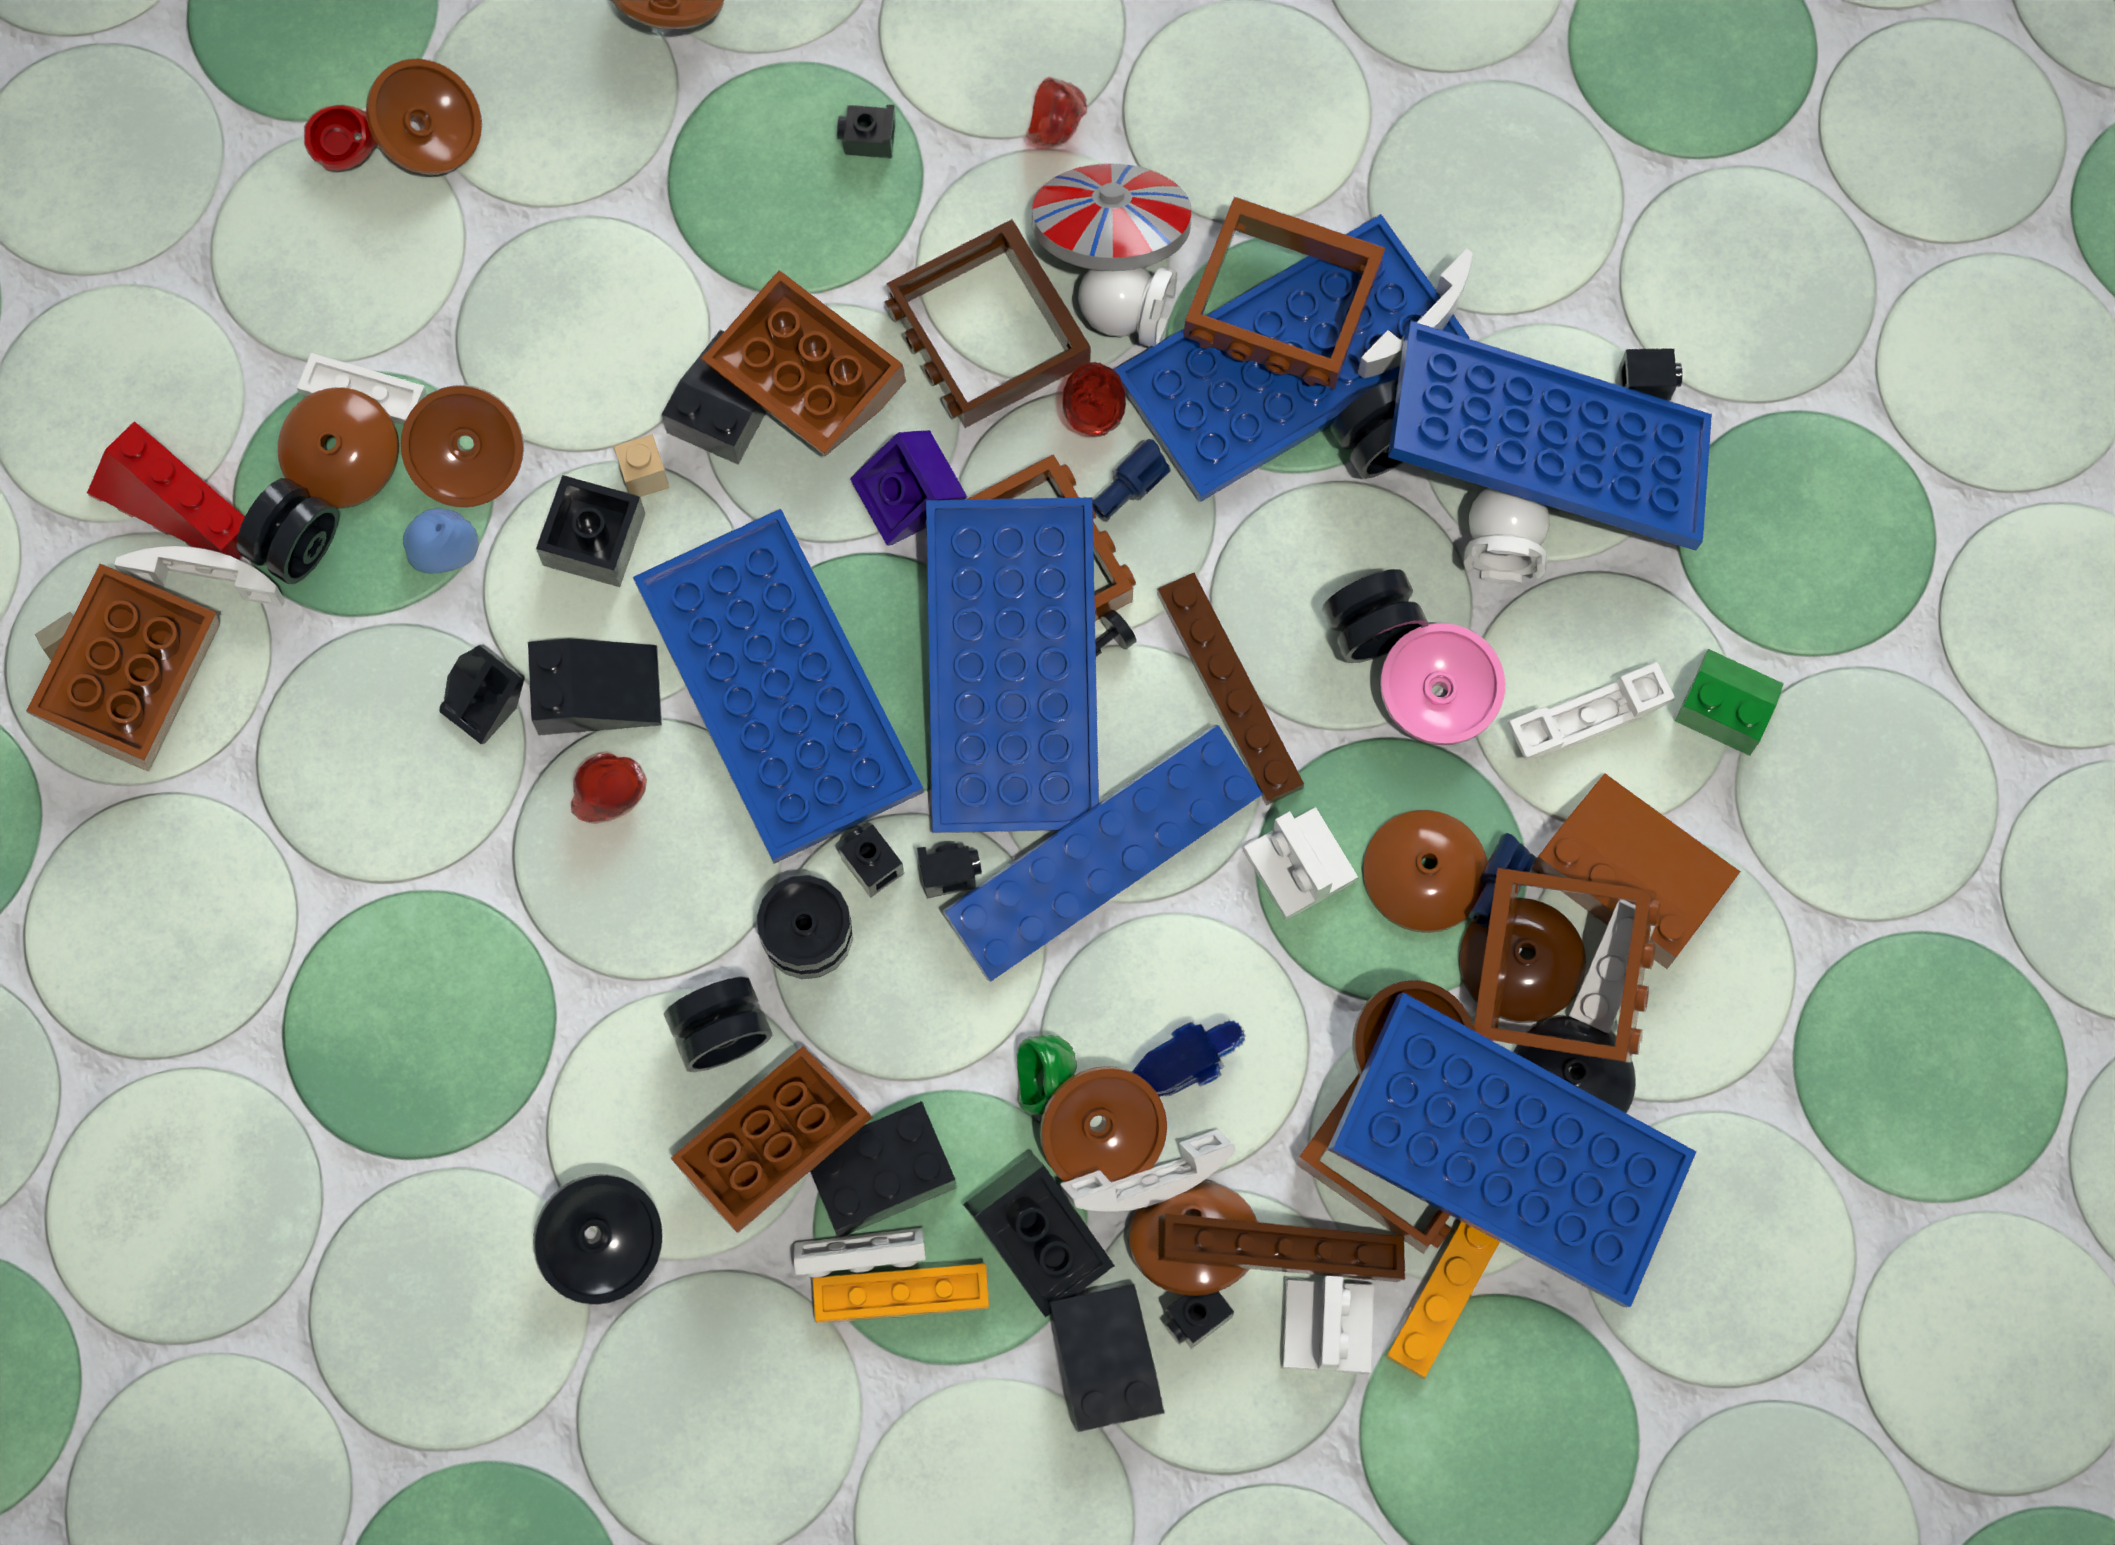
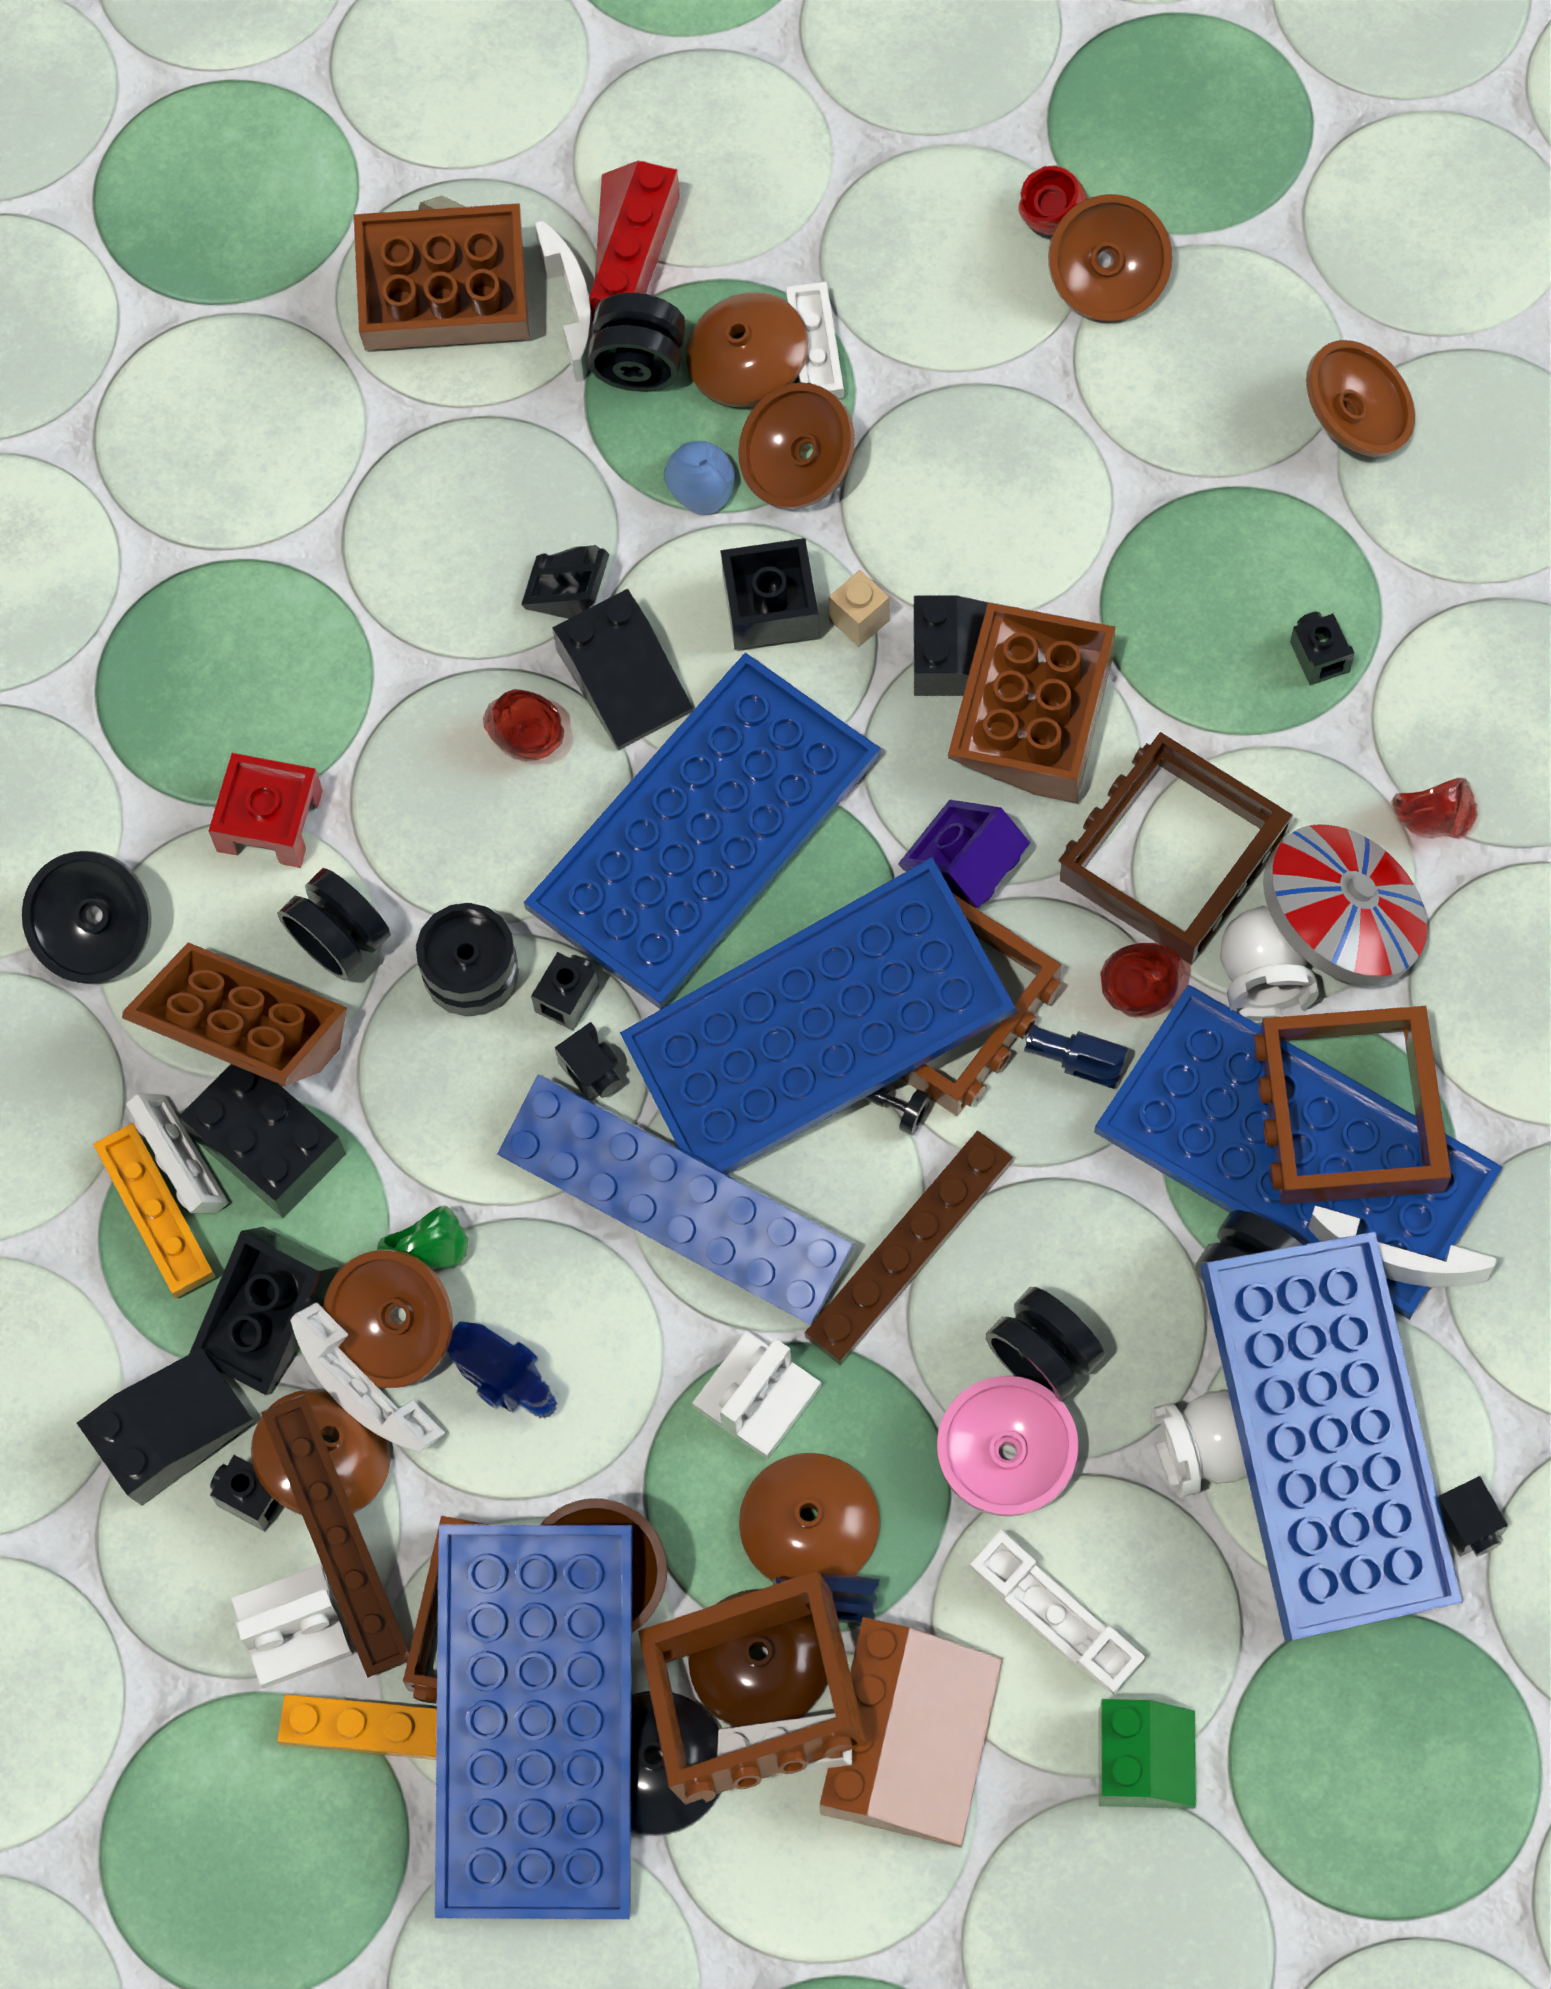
camera: 70 degrees right, 5 degrees down
none -> red panel [208,753,323,868]

